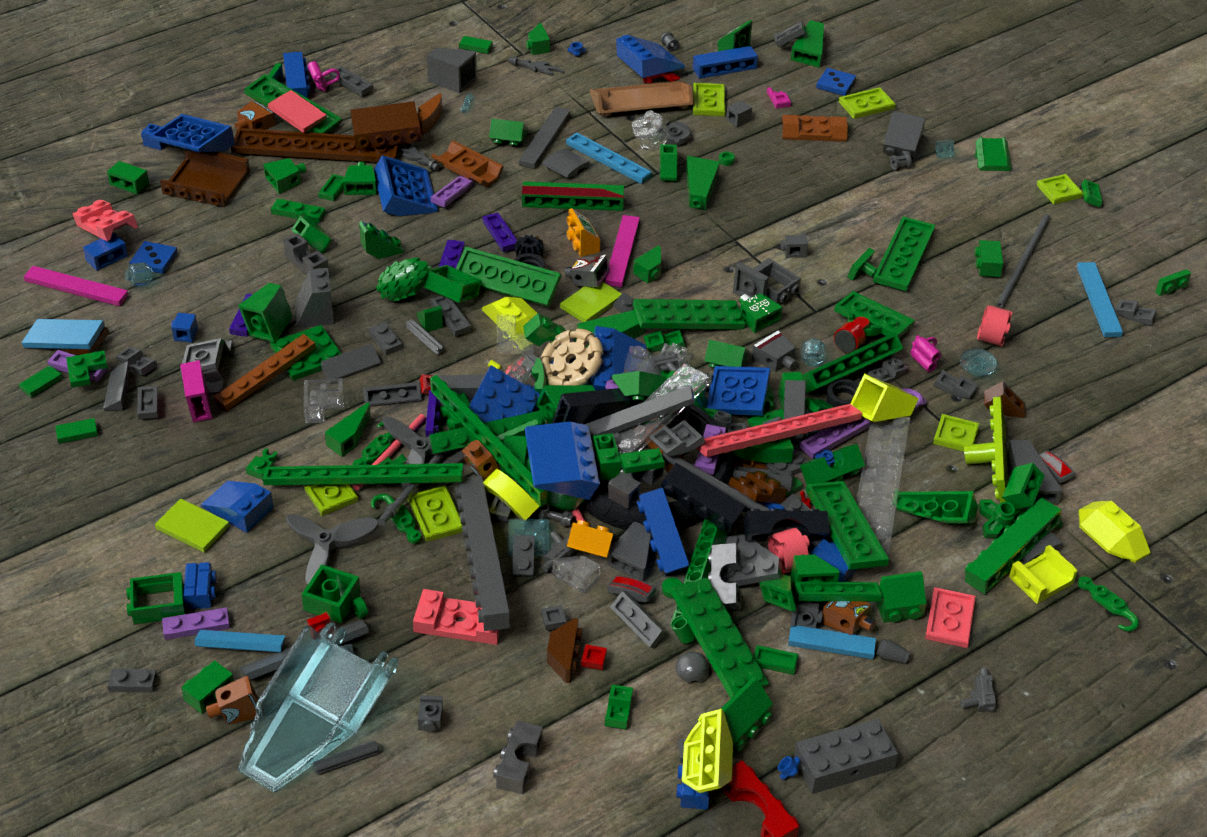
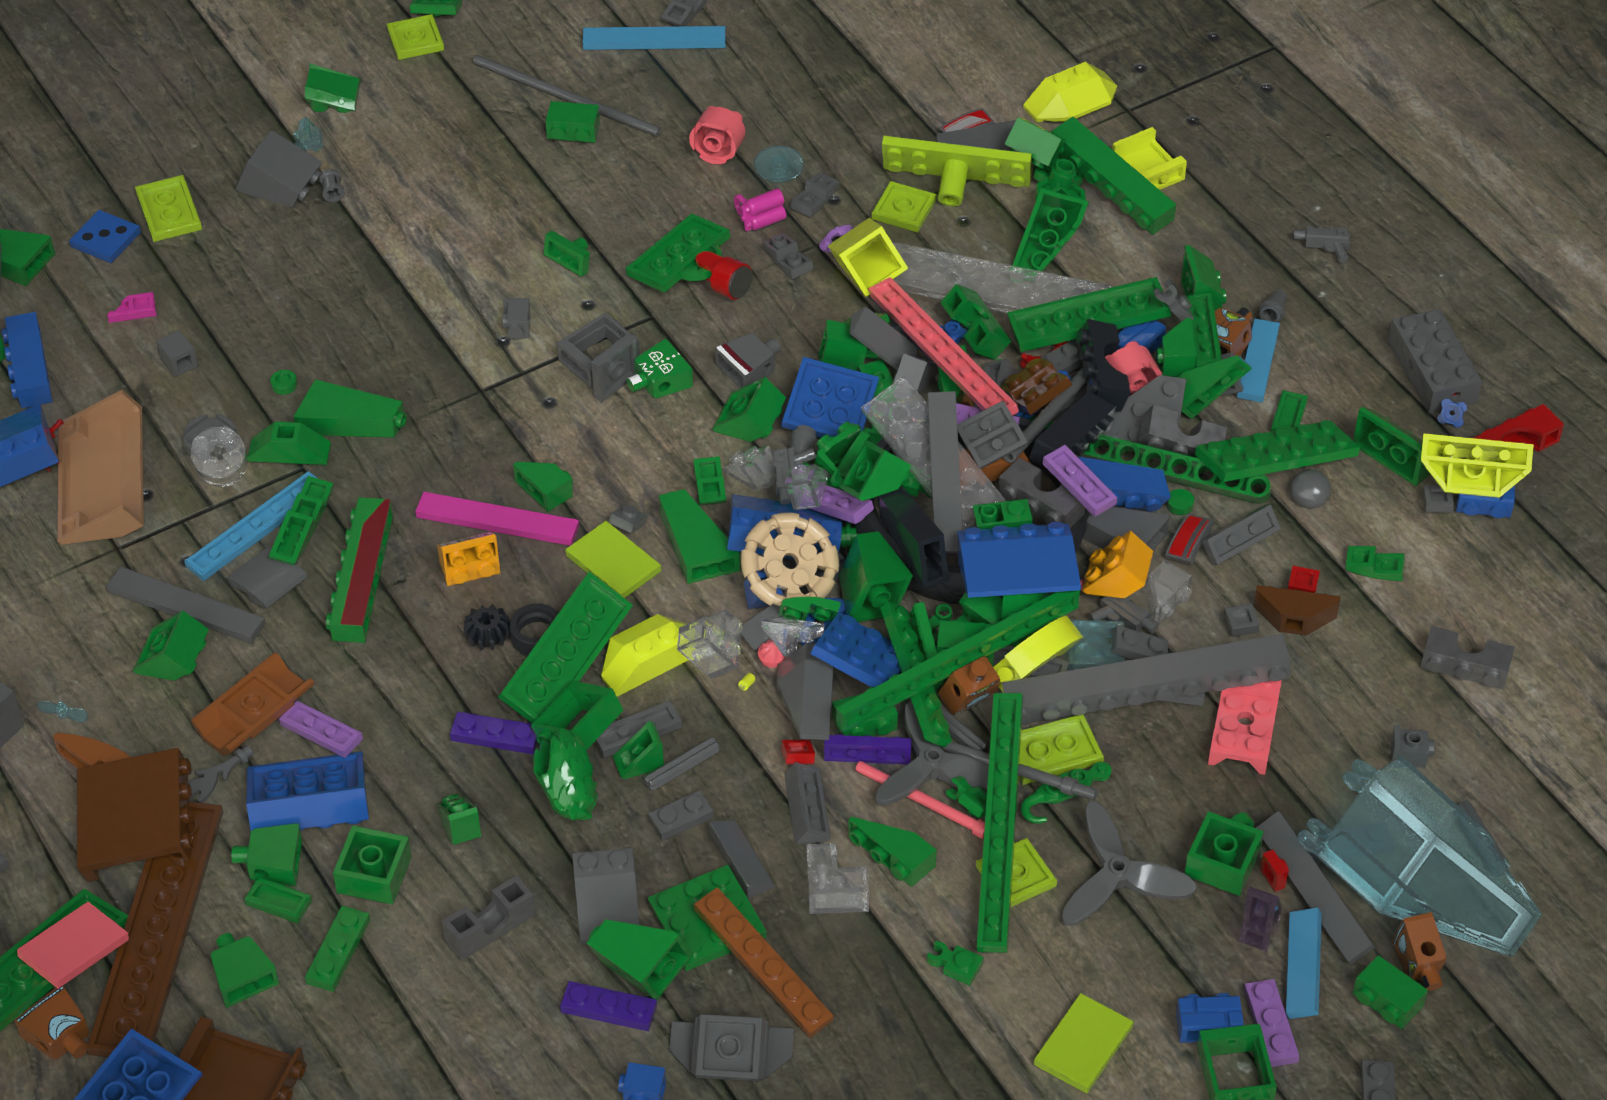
camera: 85 degrees left, 5 degrees up
dark pink brick [180,360,212,423] -> none
blue slope [201,481,274,533] -> none
green slope [291,212,333,254] -> none
green piece [353,422,394,465] -> none
dark purple plate [482,213,517,252] -> none
green arch [523,313,577,347] -> none
dark grey torso [565,255,610,287] -> none
green plate [620,448,664,474] -> none
green plate [632,299,745,329] -> none
lime tile [693,83,725,116] -> none
dark orange piece [781,115,848,142] -> none
clear light blue head [801,338,825,367] -> none
green brick [802,332,903,393] -> none
black tyre [826,379,859,407] -> none
green plate [873,216,936,291] -> none
coral tile [925,587,976,648] -> none
reddish brown slope [983,381,1026,418] -> none
green piece [1078,576,1139,632] -> none
none -> green slope [269,476,334,565]
none -> green brick [333,825,412,905]
none -> medium lavender plate [1043,445,1117,517]
none -> dark grey plate [1153,278,1194,321]
none -> clear purple slope [1239,886,1282,952]

